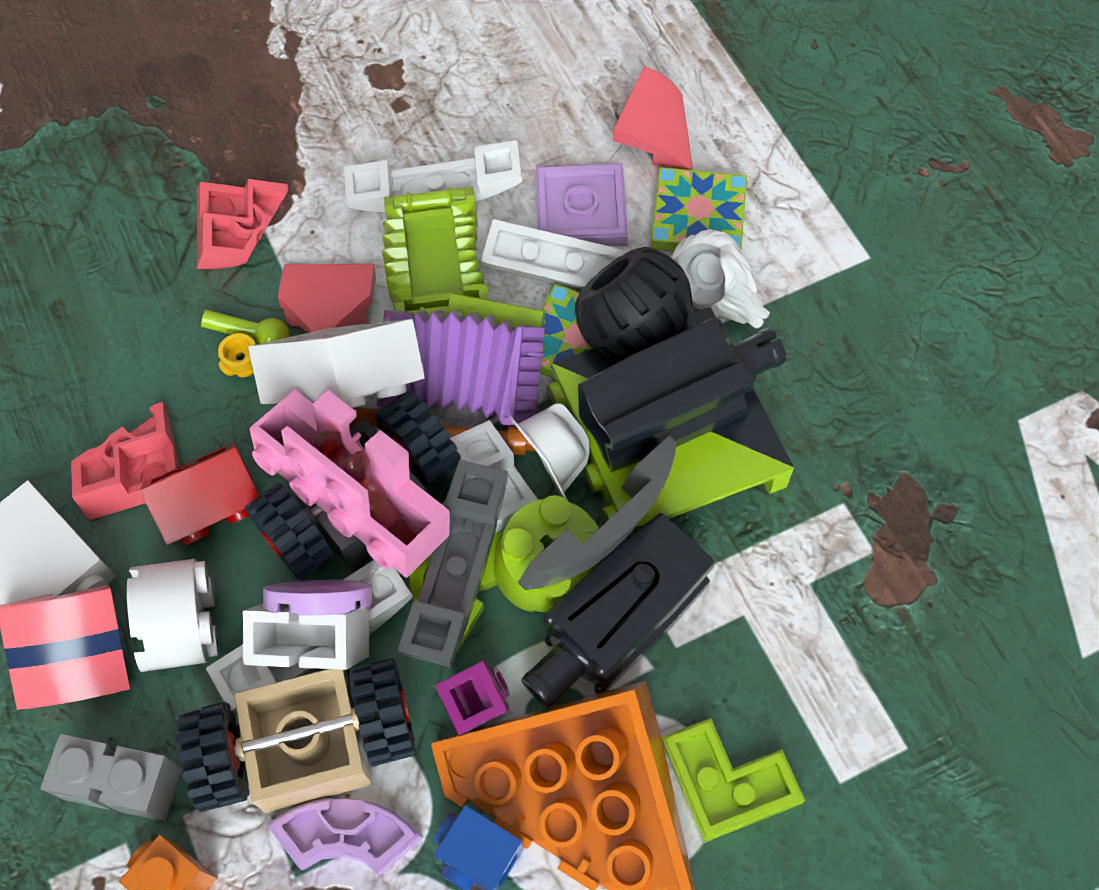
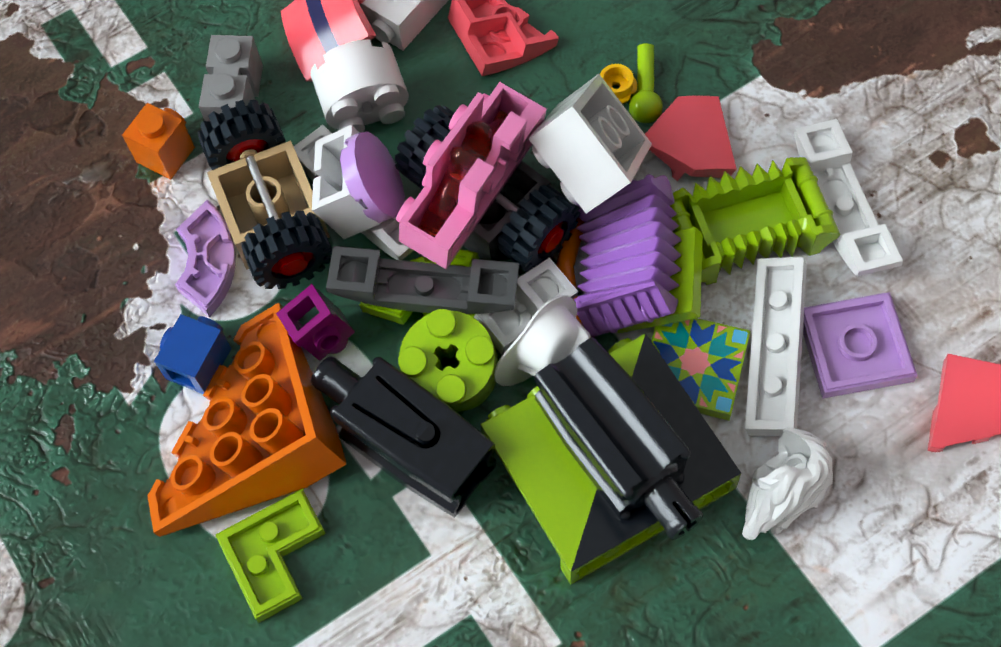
camera: 85 degrees right, 0 degrees up
brick [140,442,260,545] -> none
coral slope [197,179,288,269] -> none
dark grey slope [518,435,677,590] -> none
black wheel [575,247,693,361] -> none
tile [651,167,747,251] -> none

